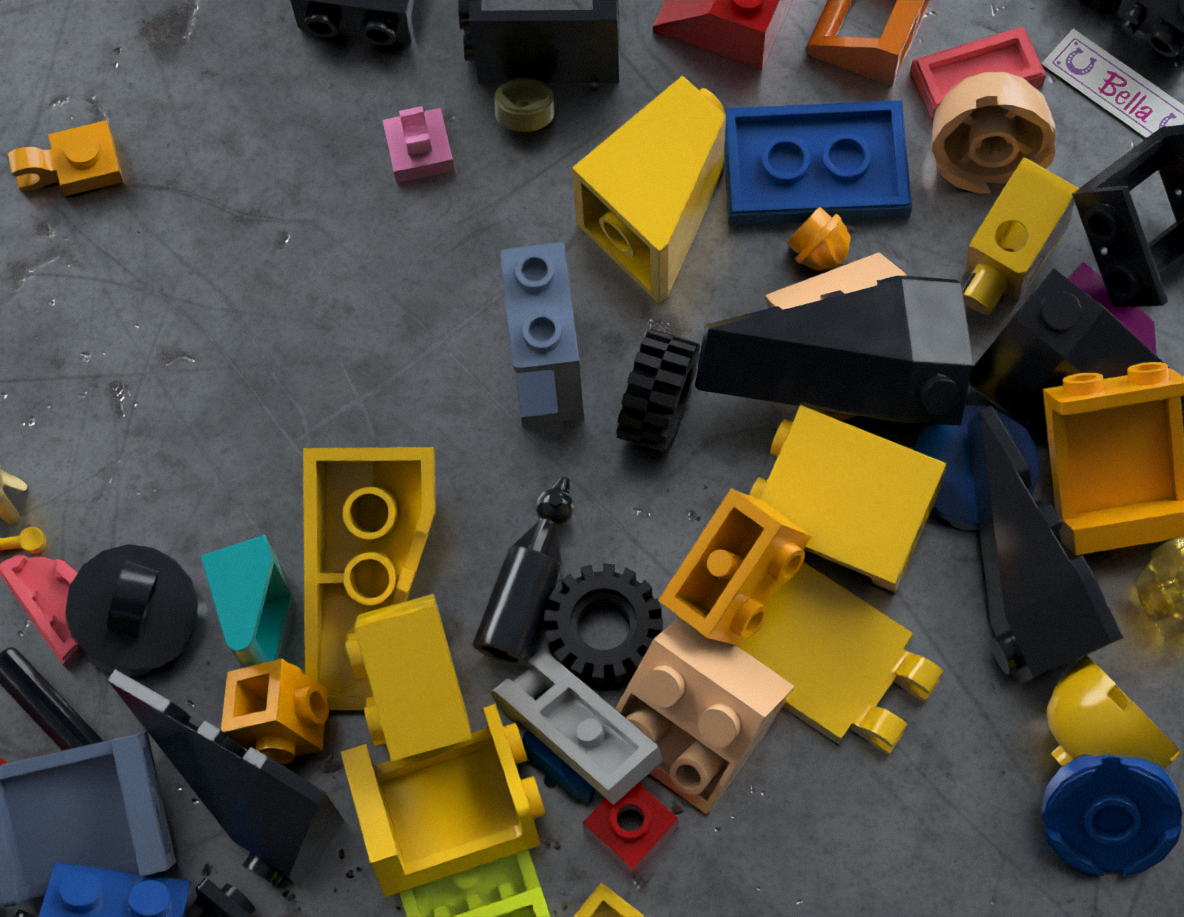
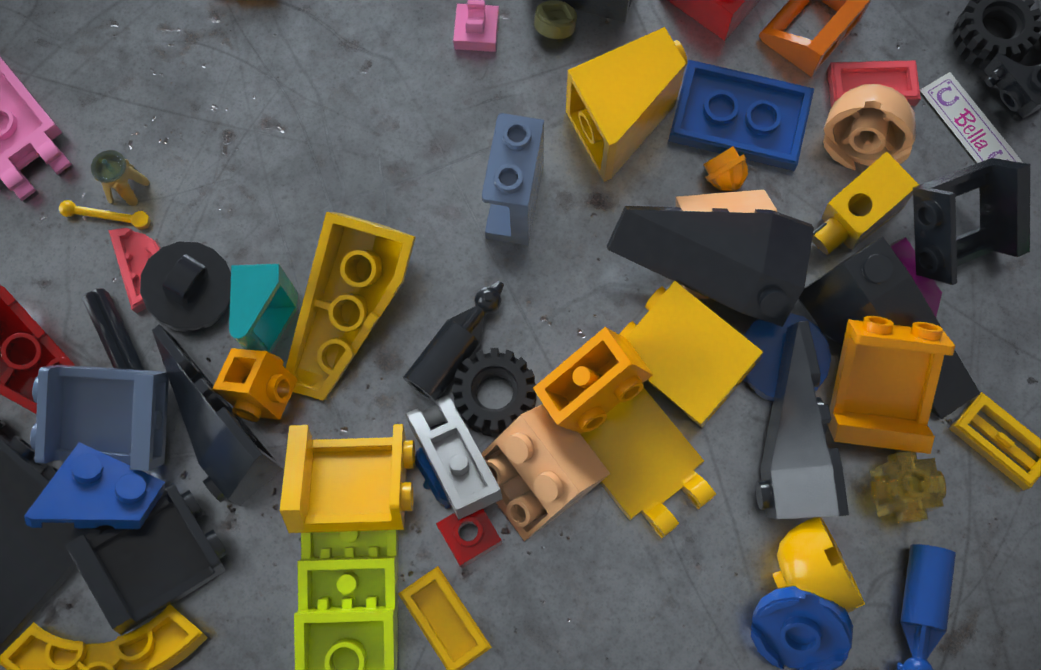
camera: 15 degrees right, 5 degrees up
yellow brick [345,594,472,762] -> none
black tyre [616,329,701,453] -> none

